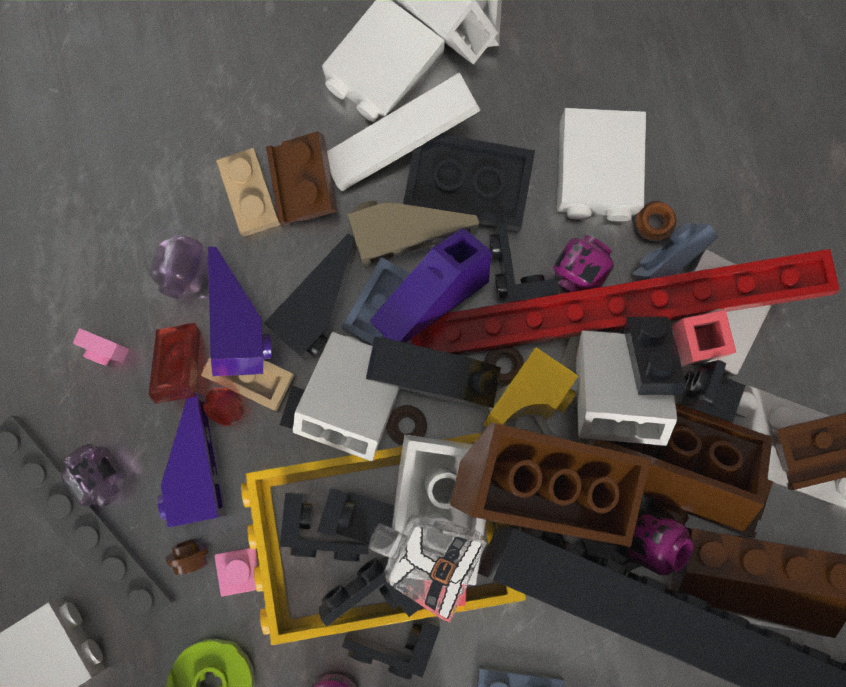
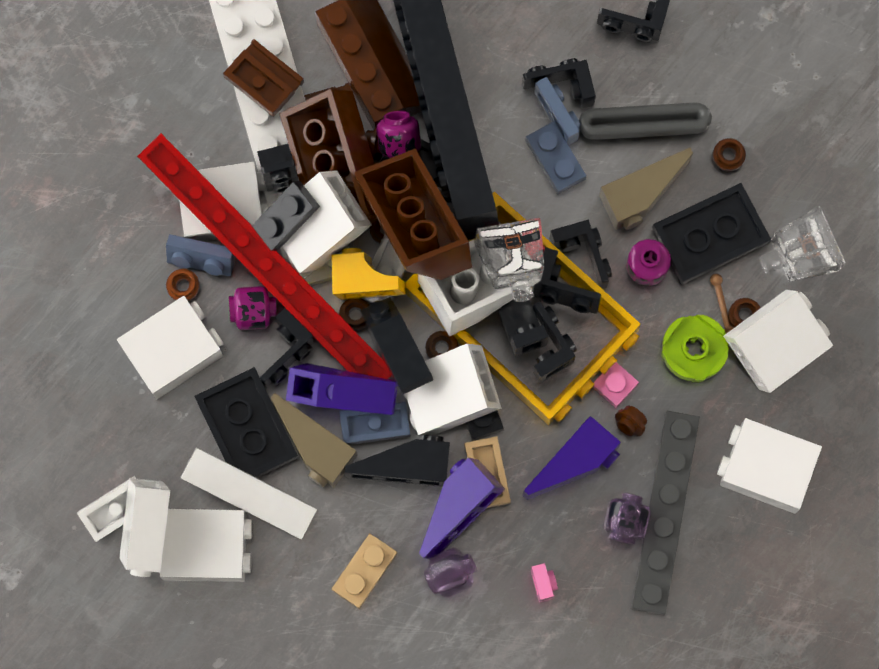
camera: 125 degrees left, 5 degrees down
clear red plate [148,322,201,404] -> none
clear red plate [203,388,244,426] -> none
reddish brown plate [266,131,338,226] -> none
coral brick [671,310,736,366] -> none

